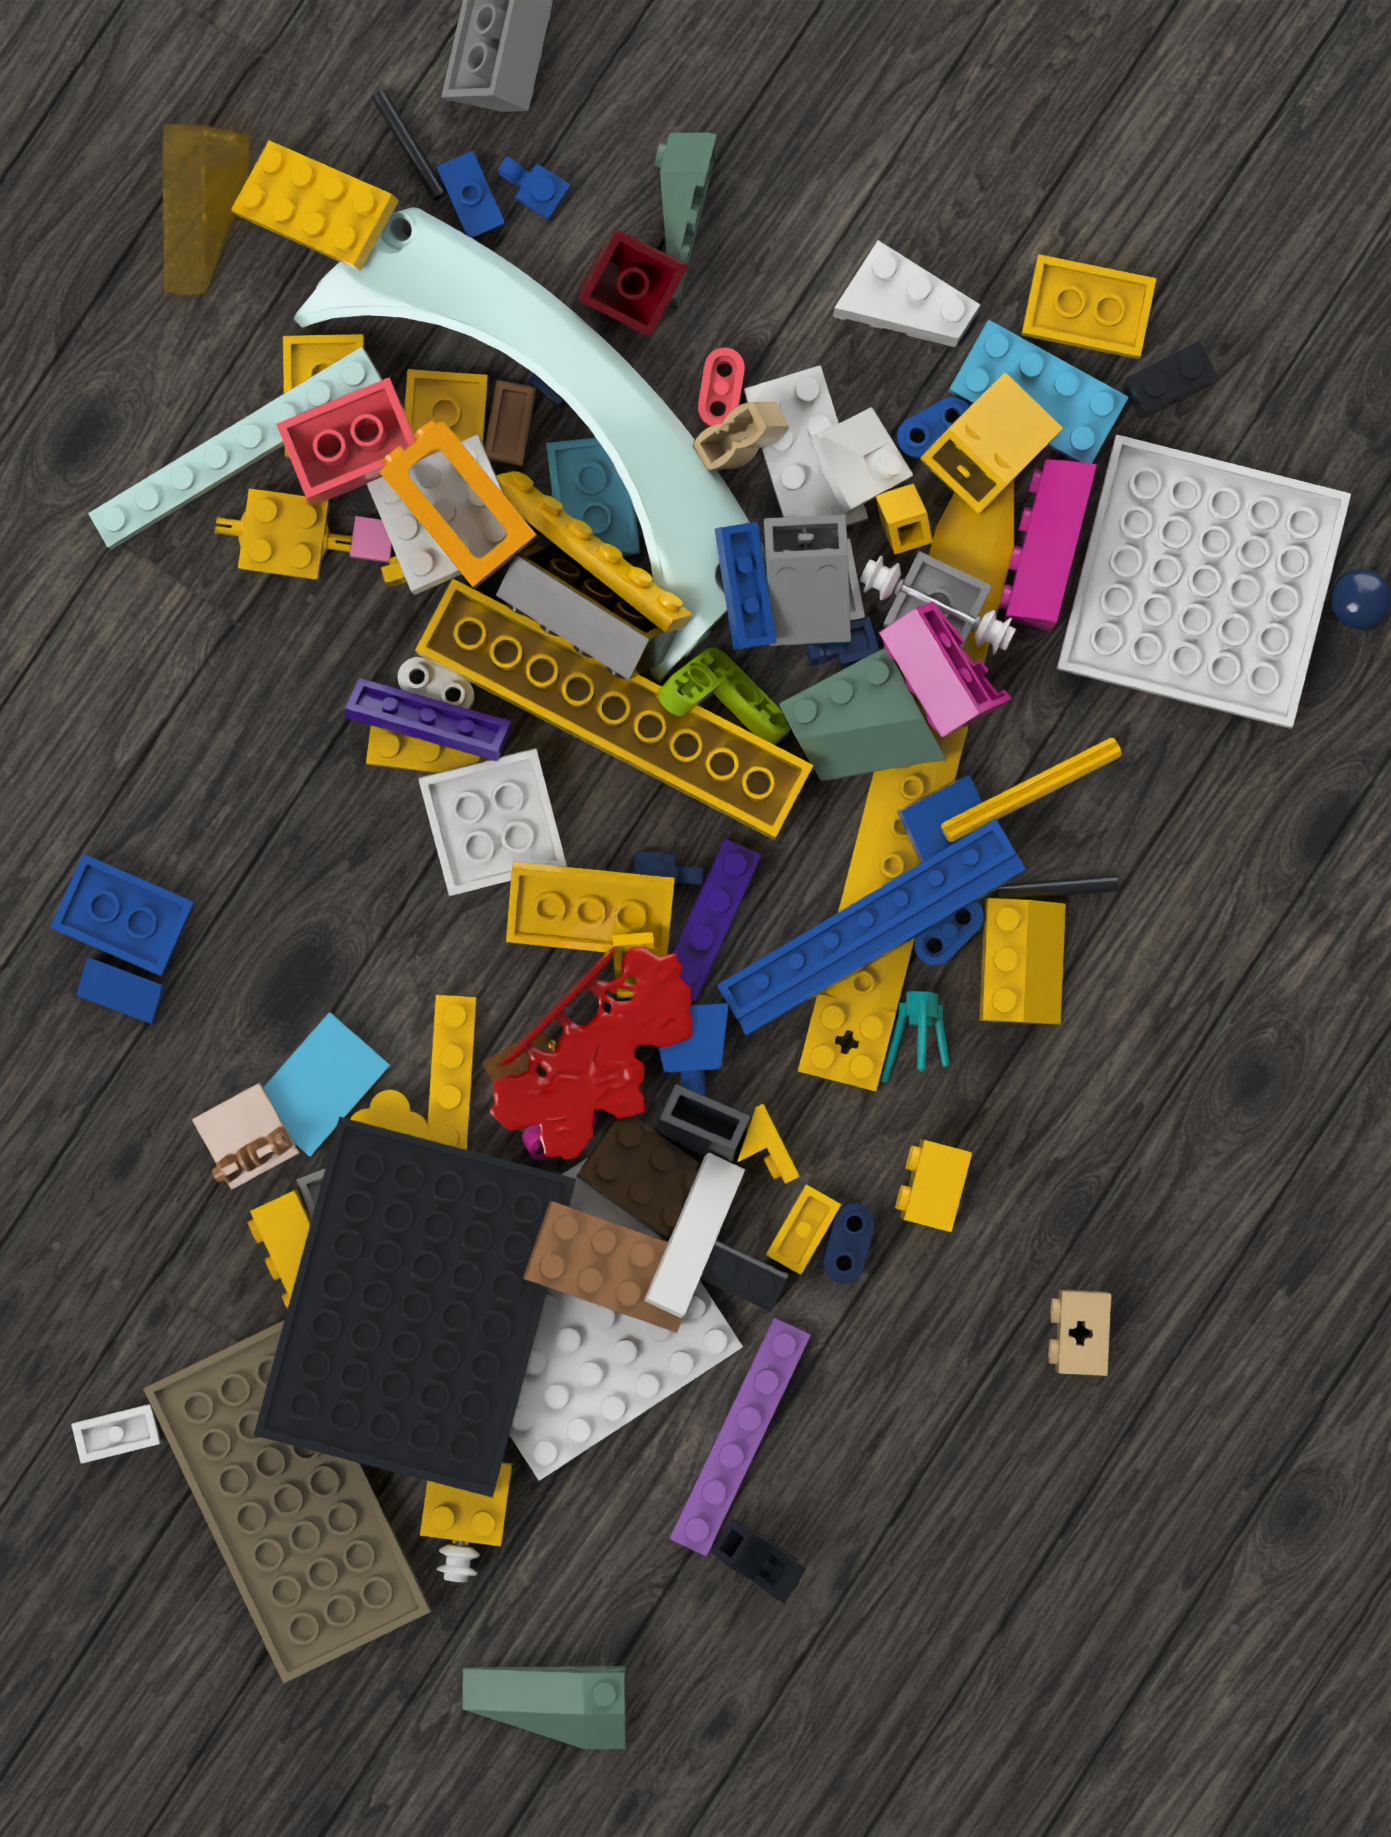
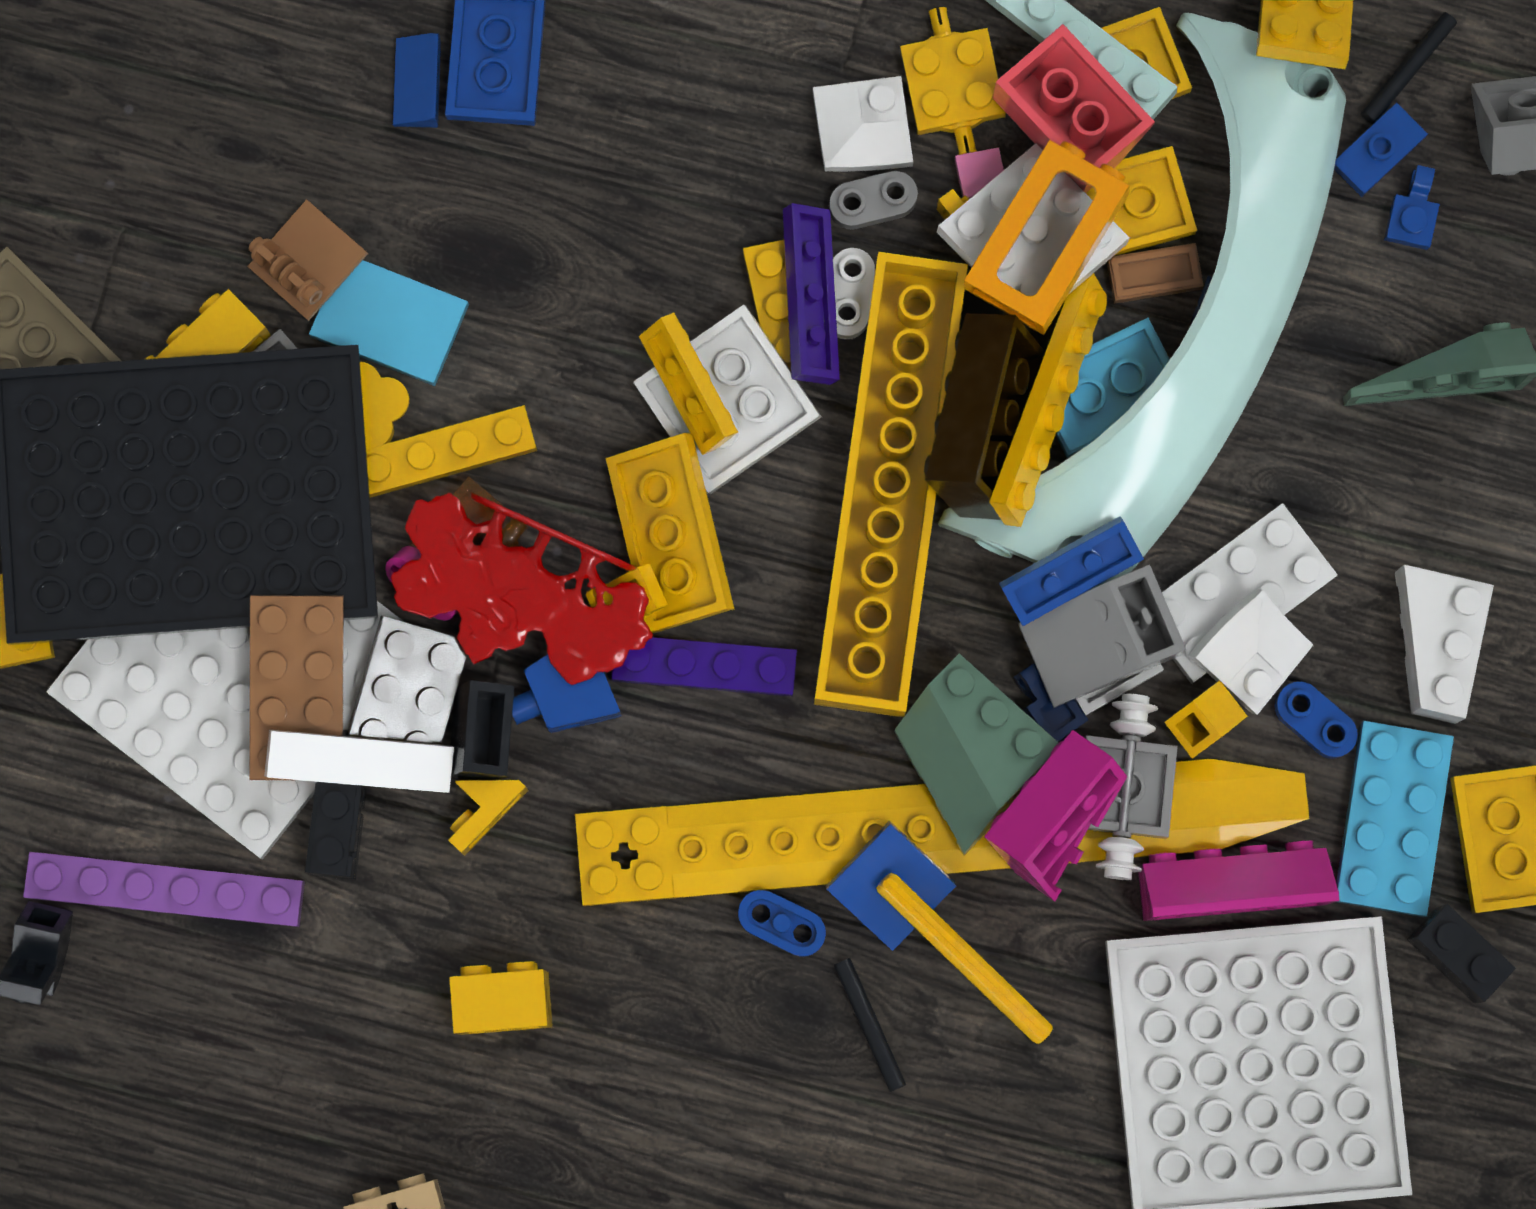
camera: 65 degrees right, 5 degrees down
dark red slope [579,229,688,337] -> none
dark blue plate [634,851,704,895] -> none
lime beam [658,647,791,745] -> none
tan brick [693,402,789,470] -> none
coral plate [698,348,745,427] -> none
blue plate [717,819,1027,1037] -> none
yellow plate [766,1184,841,1275] -> none
dark blue plate [823,1203,875,1283] -> none
teal plant [880,991,950,1084] -> none
yellow slope [920,372,1063,516] -> none
yellow slope [979,898,1066,1025] -> none
none -> yellow plate [639,313,738,455]
none -> white plate [813,76,913,172]
none -> light grey plate [829,171,918,230]

